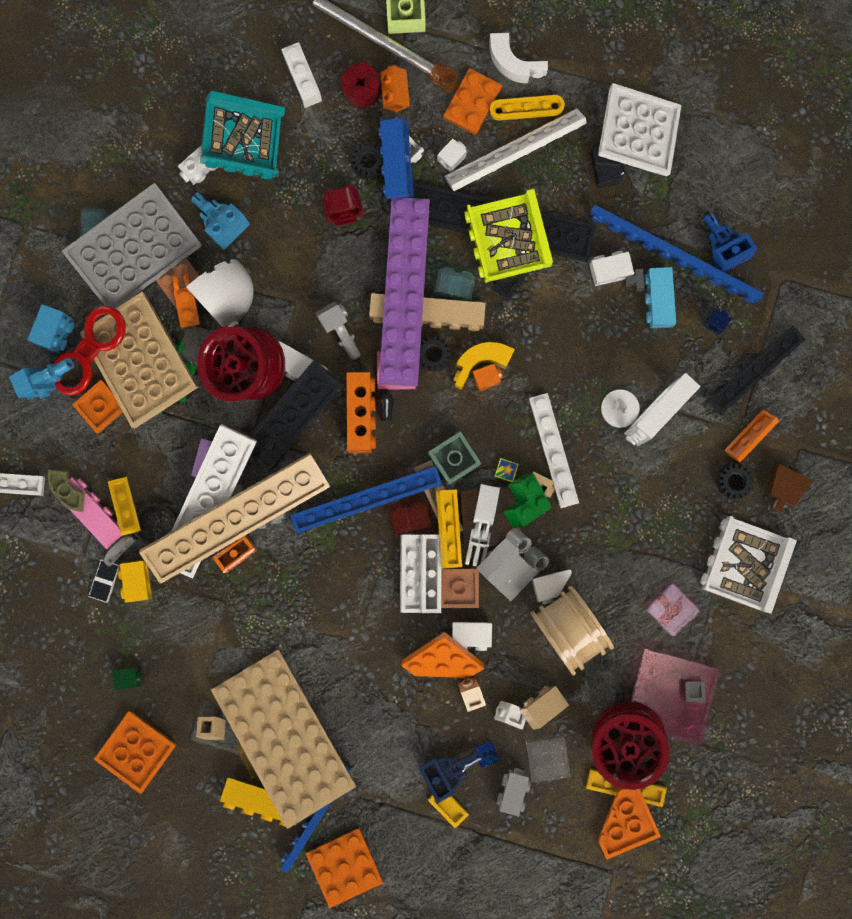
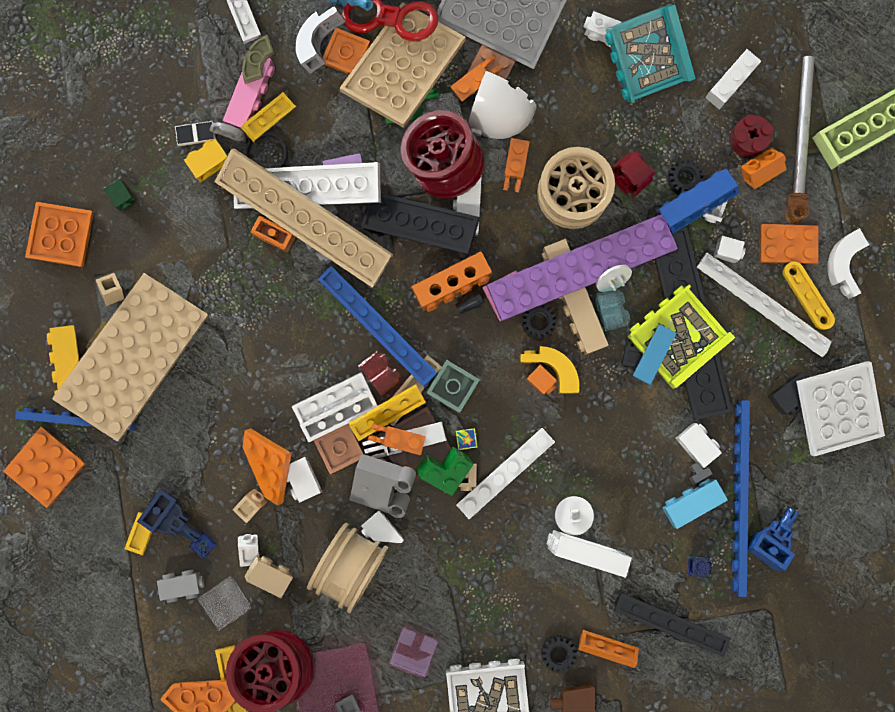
camera: 65 degrees right, 0 degrees up
dark azure brick [191,192,250,250] -> none
light grey brick [315,302,361,360] -> none
none -> light grey arch [296,6,345,74]
none -> orange hinge [368,424,426,455]
none -> orange hinge [503,138,530,193]
none -> tan wheel [537,147,615,229]
none -> white piece [596,265,632,292]
none -> dark azure tile [632,324,677,385]

